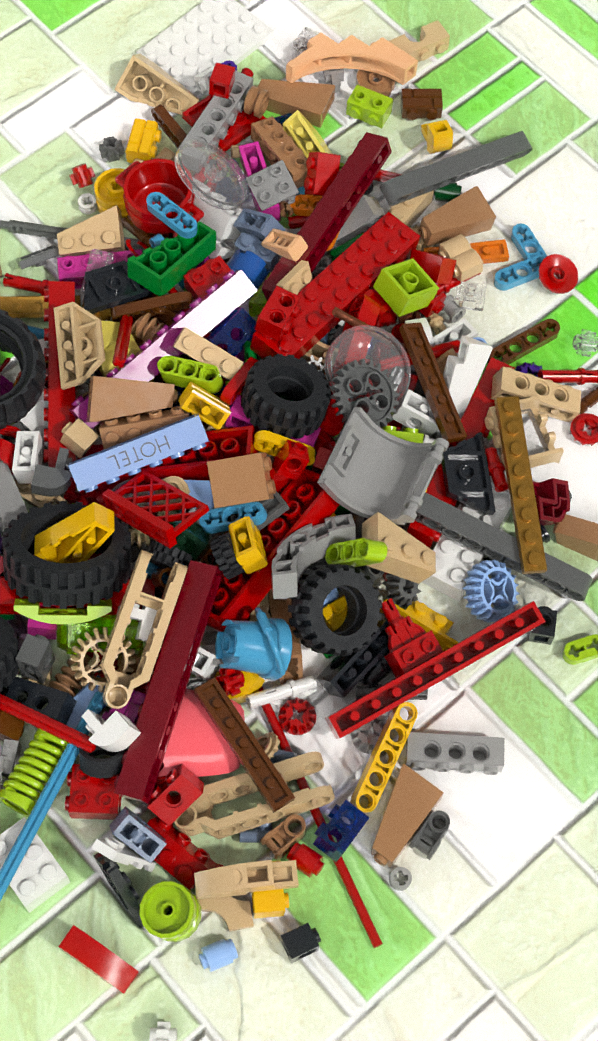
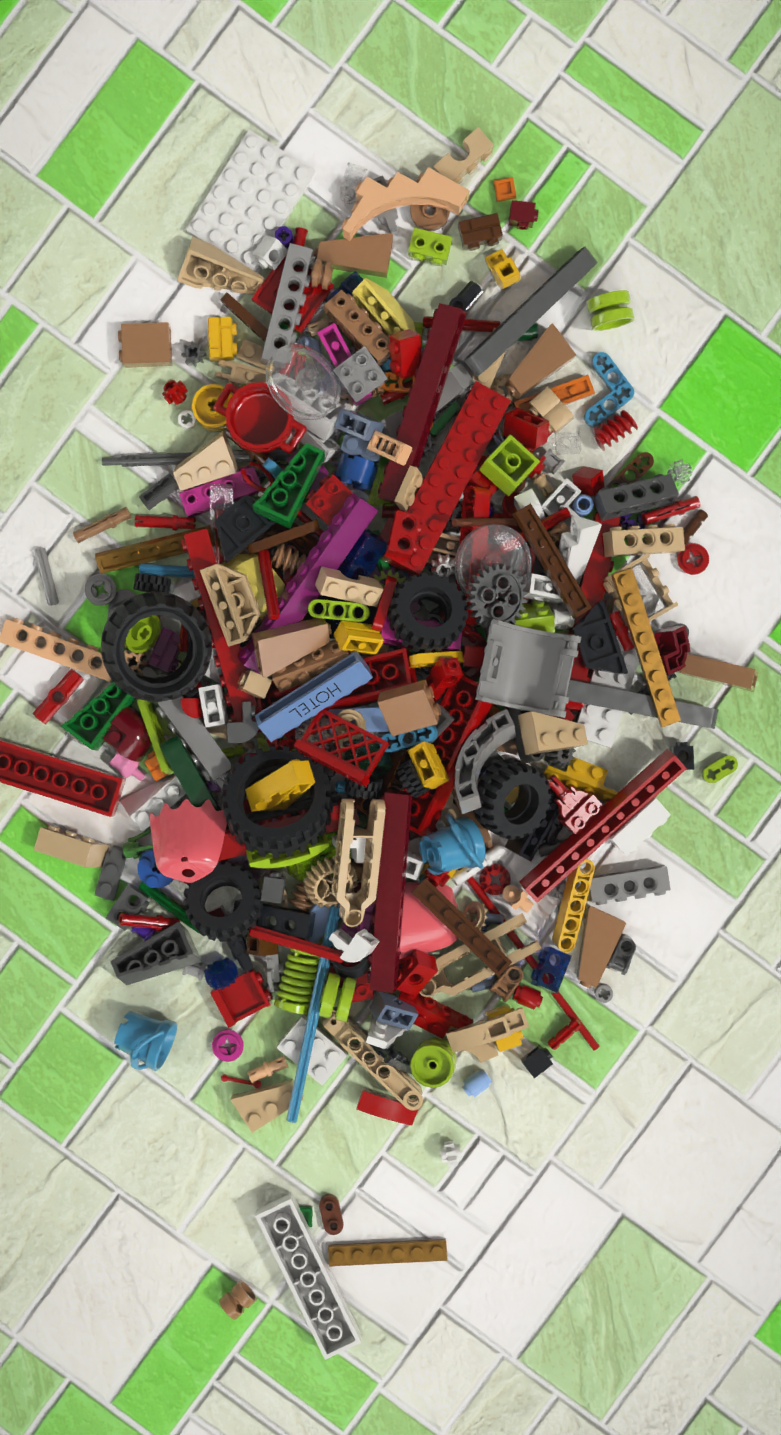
camera: 10 degrees left, 25 degrees up
dark azure beam [146,192,198,239] -> none
red brick [209,63,236,99] -> none
lime beam [325,538,388,567] -> none
light blue gear [462,560,520,623] -> none
red dish [538,254,578,294] -> none
none -> medium nougat brick [118,322,172,368]
none -> lime wheel [319,972,357,1022]
none -> tan piece [322,1010,423,1111]
none -> black piece [449,281,484,313]
none -> orange tile [493,177,517,202]
none -> light nougat hips [503,885,534,913]
none -> dark red brick [509,200,539,230]
none -> red axle [548,1018,581,1050]
none -> red panel [572,466,605,497]
none -> lime wheel [586,290,635,331]
none -> red piece [593,410,638,451]
none -> dark grey brick [593,474,679,521]
none -> white brick [609,798,671,856]

